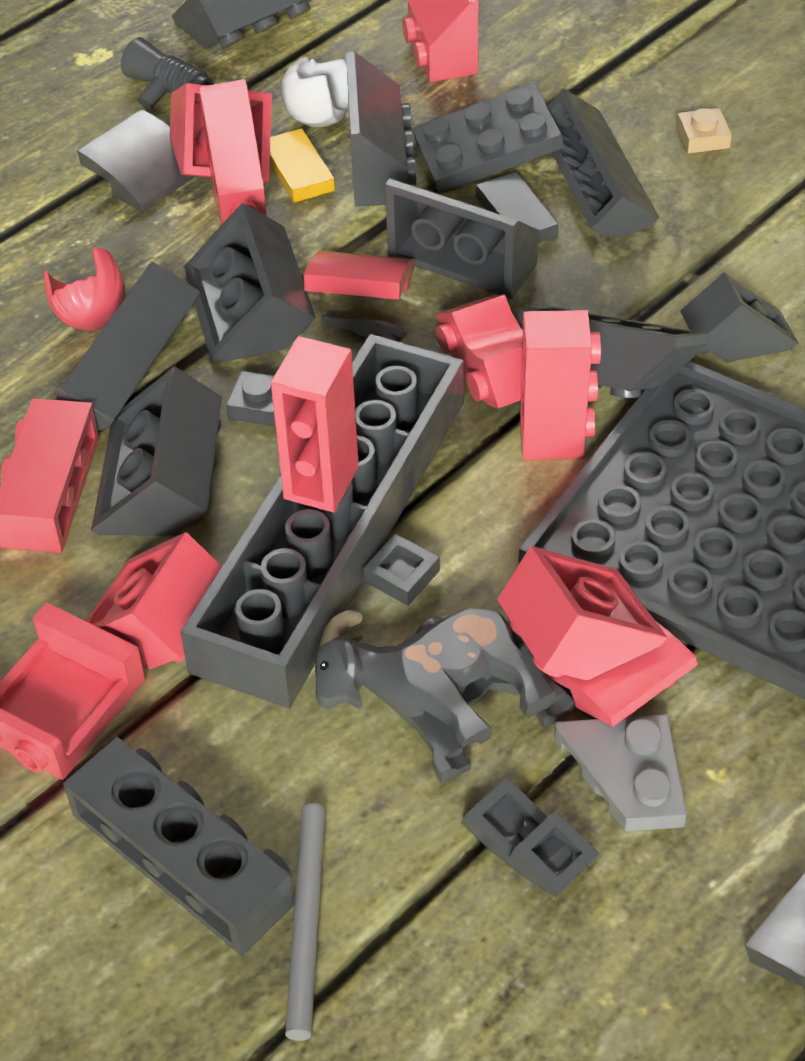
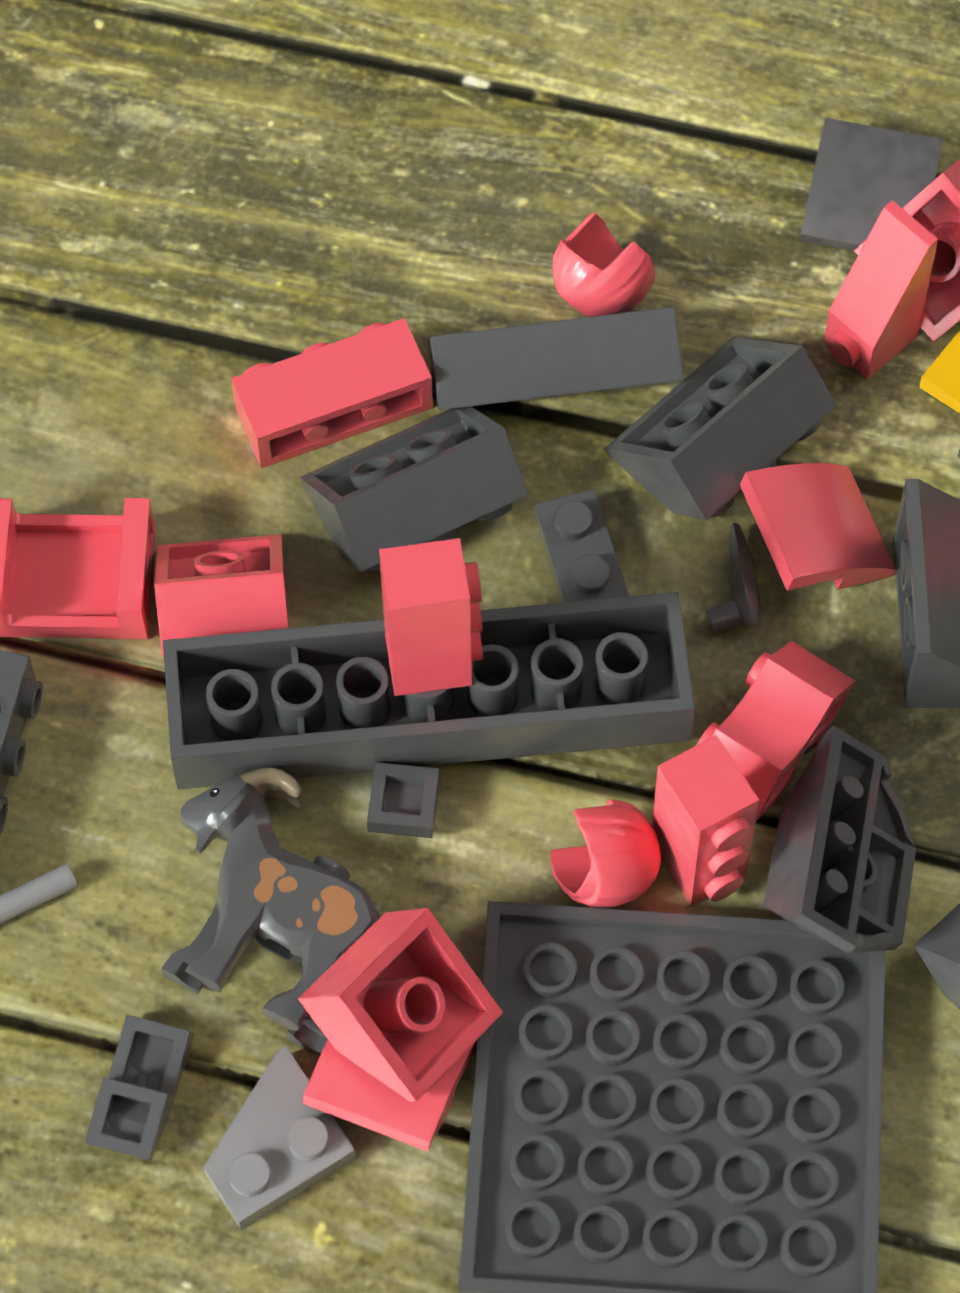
camera: 60 degrees right, 15 degrees up
none -> coral hair [550,799,661,908]

